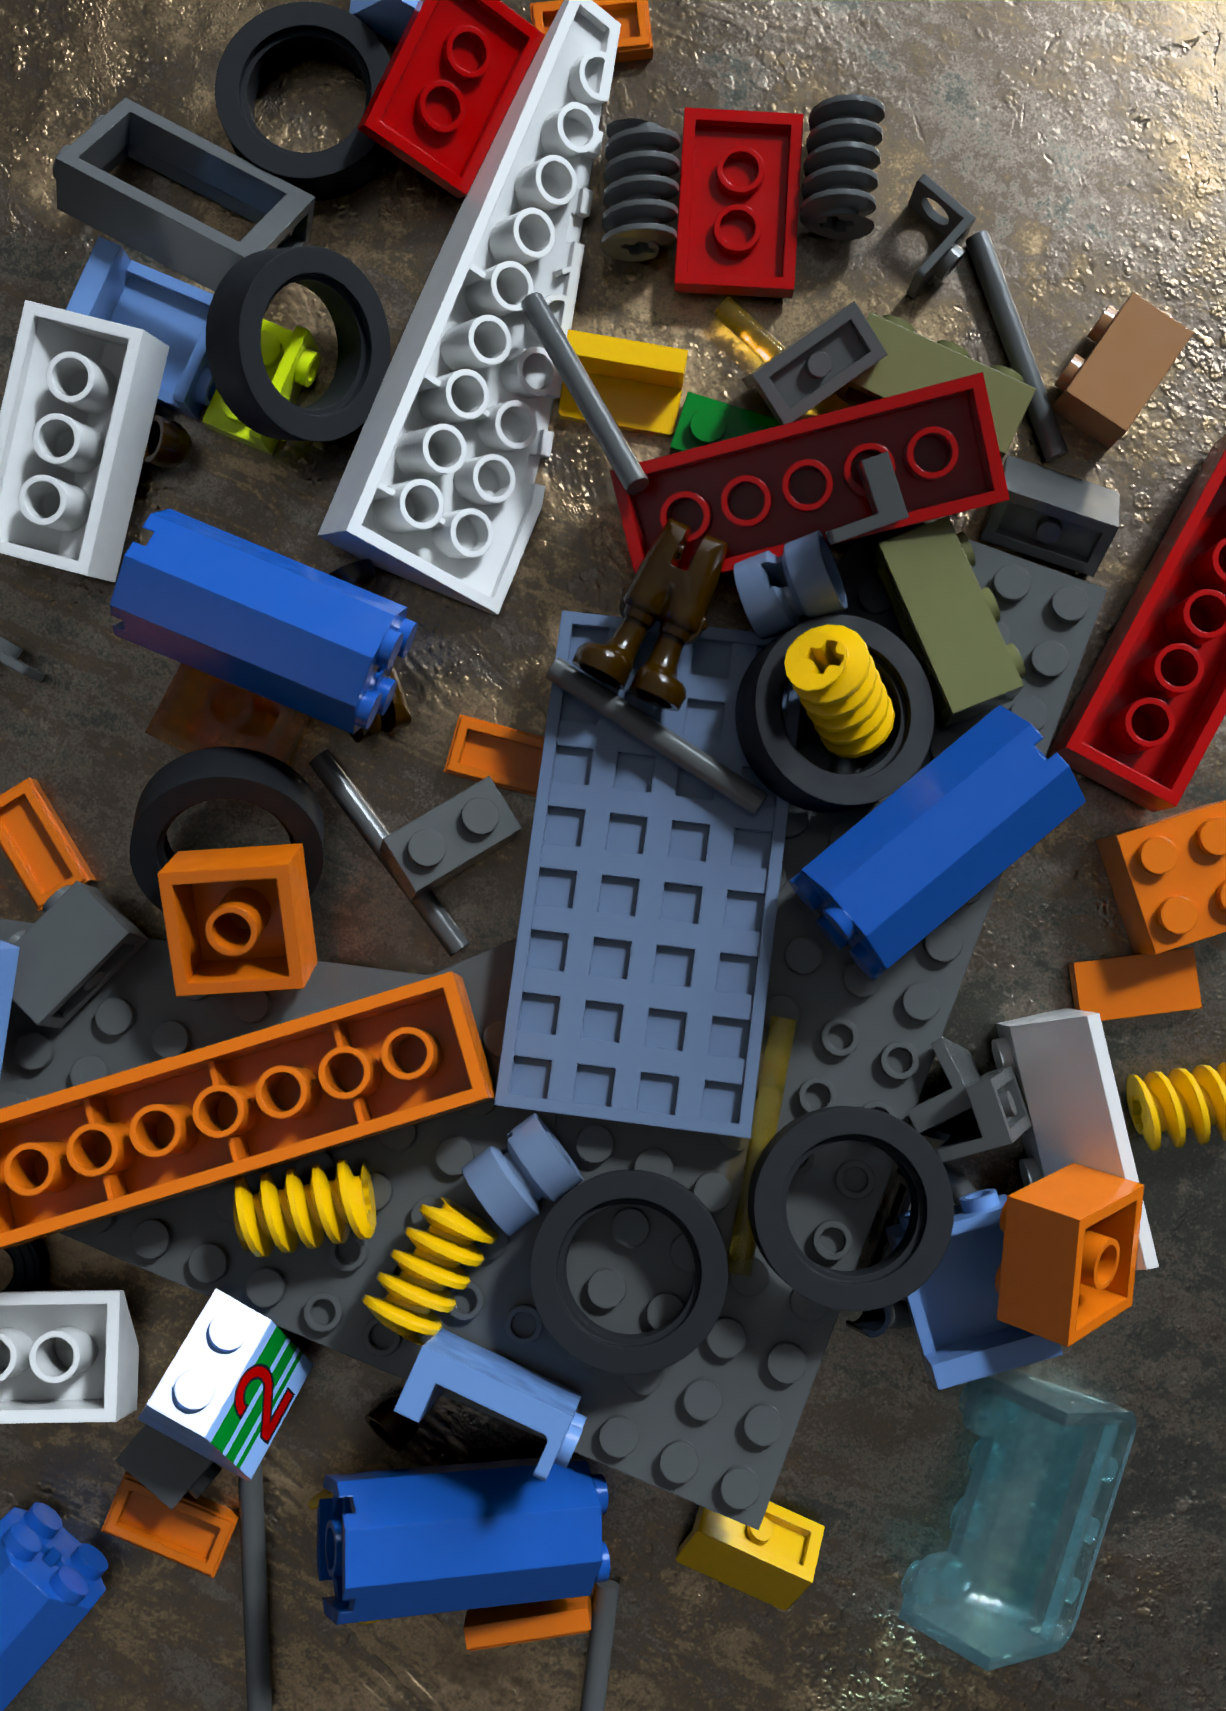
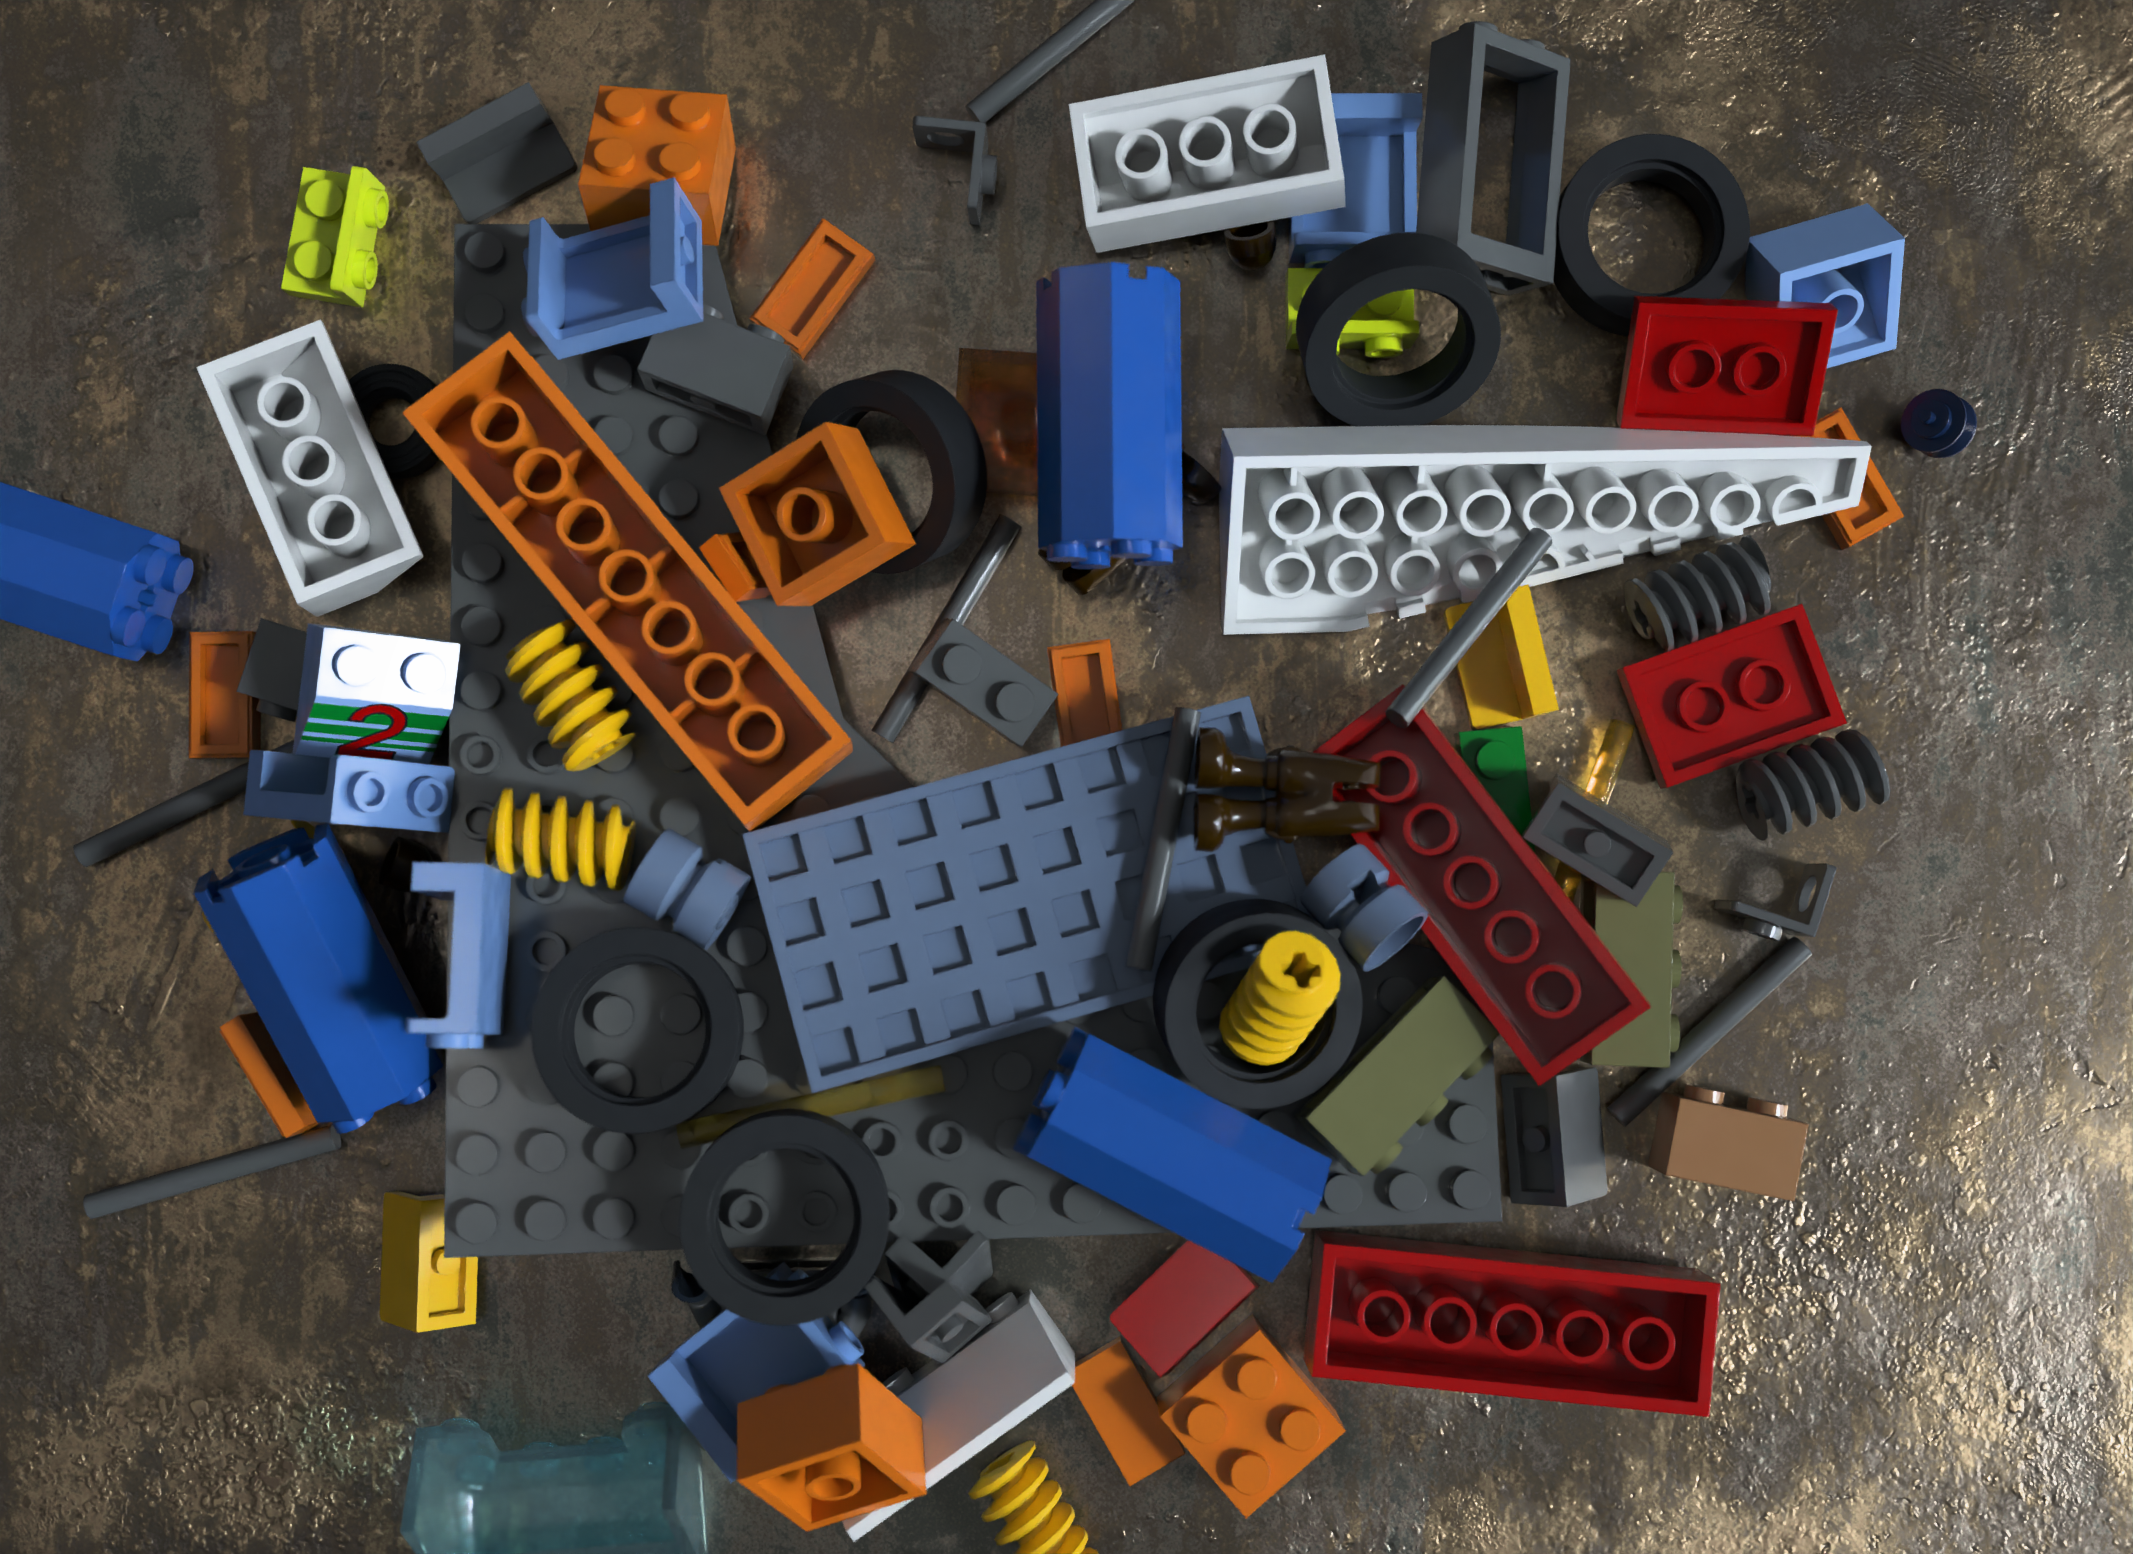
camera: 70 degrees right, 0 degrees up
dark grey panel [824,451,909,545] -> none
none -> medium blue panel [243,750,455,833]
none -> orange tile [699,532,771,602]
none -> red panel [1110,1240,1260,1378]

